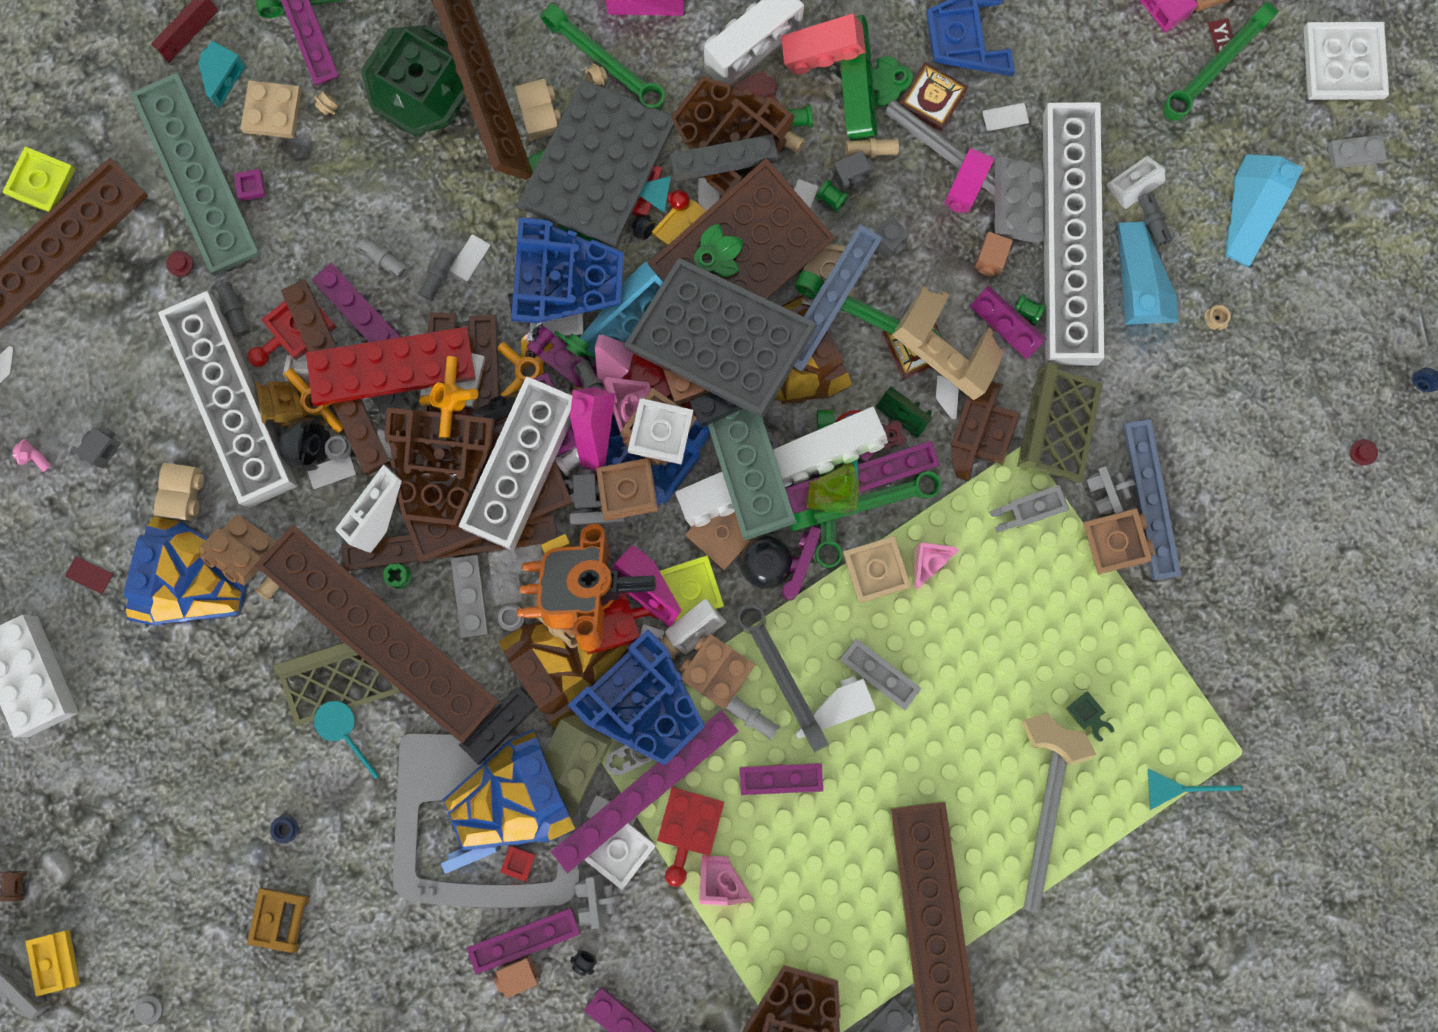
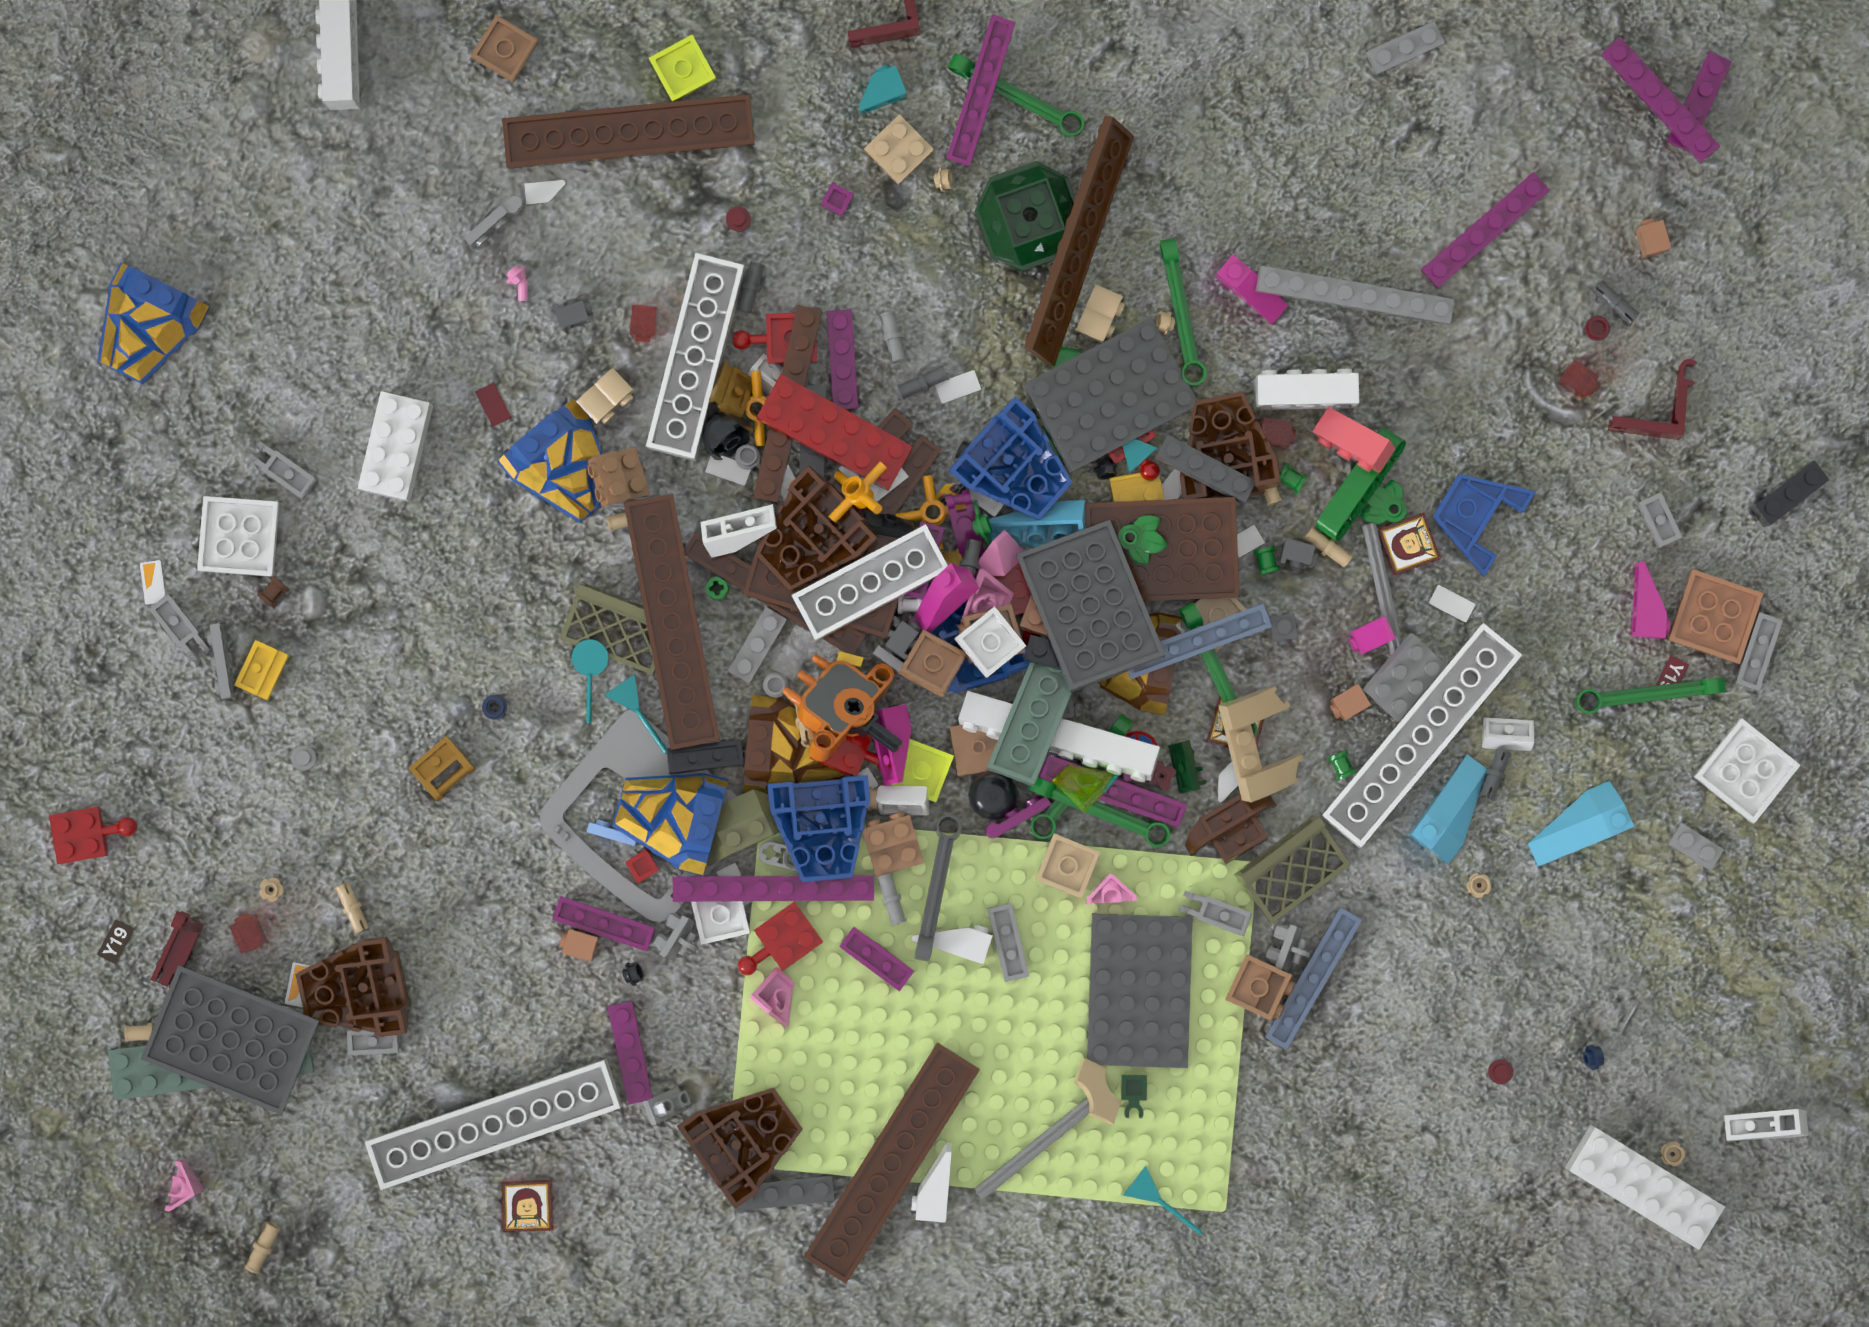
camera: 40 degrees right, 5 degrees up
sand green plate [130,72,261,276] -> none
magenta plate [969,286,1047,359] -> none
none -> teal piece [604,674,667,754]
none -> clear red brick [630,305,659,343]
none -> white slope [911,1142,952,1222]
none -> dark grey plate [1087,913,1193,1068]

